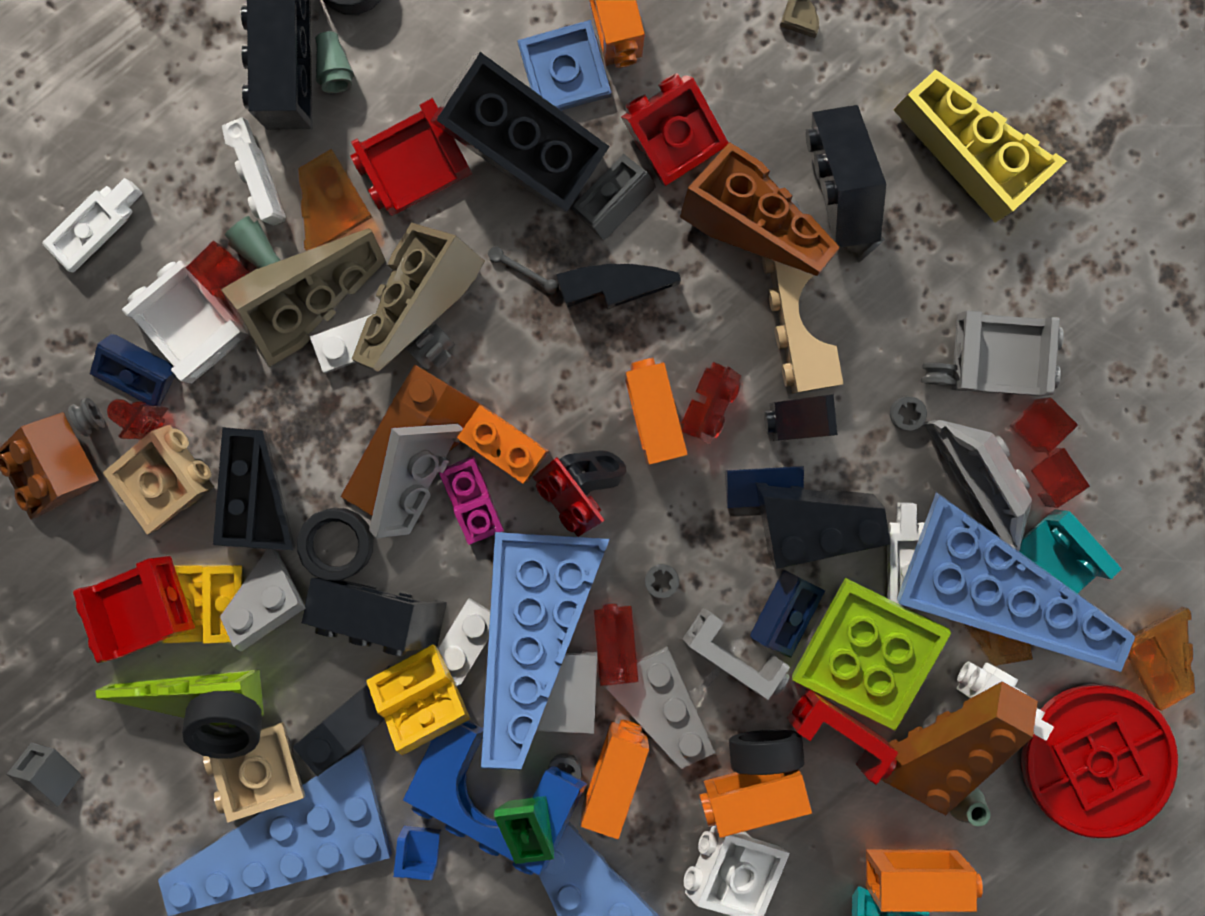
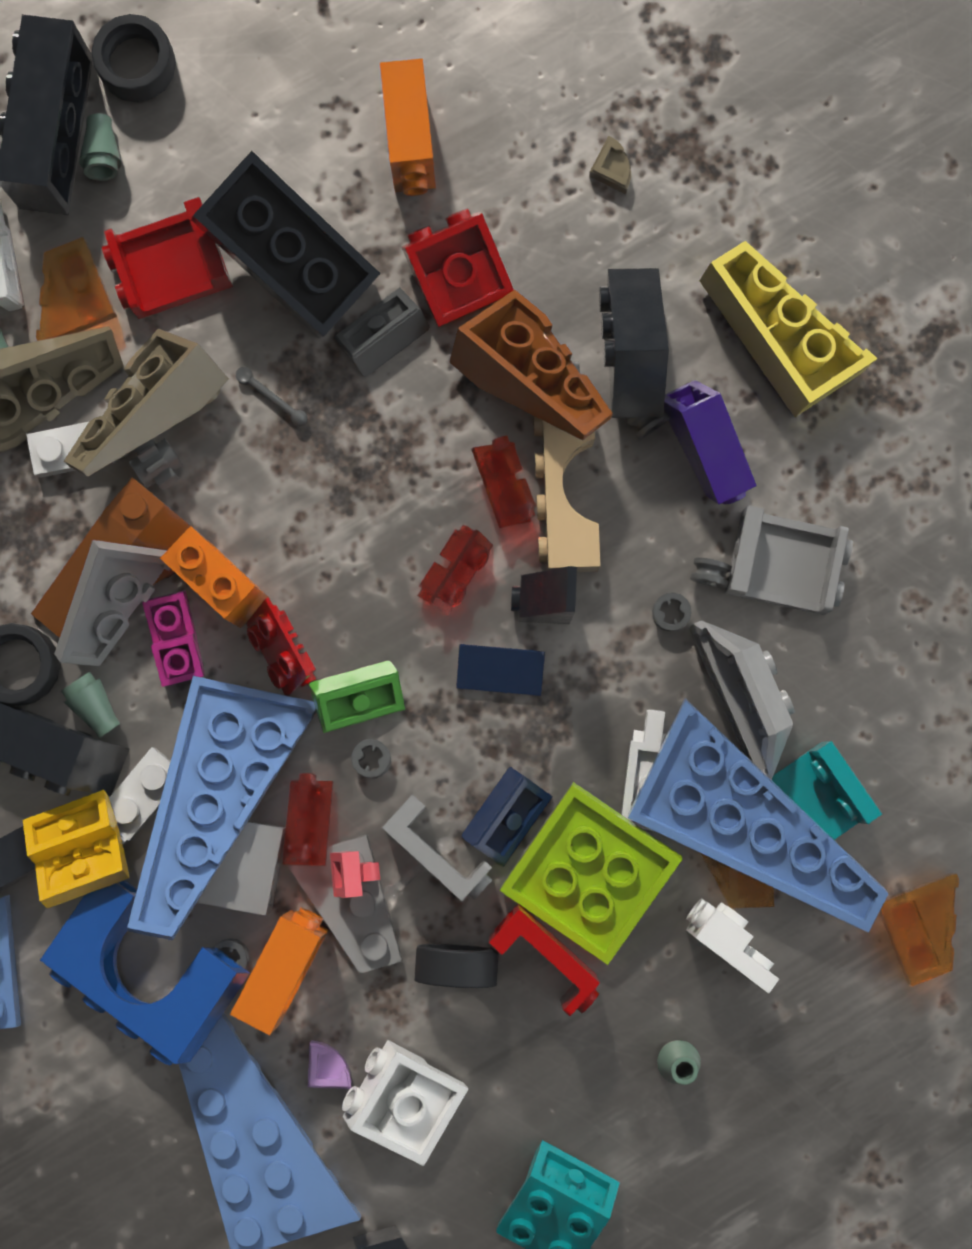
camera: 15 degrees right, 5 degrees down
blue panel [393,826,441,880] -> none
green slope [494,796,554,864] -> none
medium blue tile [517,20,611,111] -> none
black slope [556,264,681,309] -> none
black plate [559,450,626,495] -> none
orange window [624,358,688,465] -> none
orange window [699,769,812,838] -> none
black wedge [755,482,891,569] -> none
orange window [866,849,983,912] -> none
dark orange wedge [881,681,1038,816] -> none
clear red panel [1010,397,1078,452] -> none
red plate [1021,683,1178,839] -> none
clear red panel [1031,448,1090,508] -> none
none -> sand green cone [61,672,121,738]
none -> lavender tile [308,1041,352,1089]
none -> bright green slope [309,661,405,733]
none -> coral tile [330,851,380,898]
none -> clear red hinge [471,435,537,528]
none -> dark purple slope [664,380,757,505]

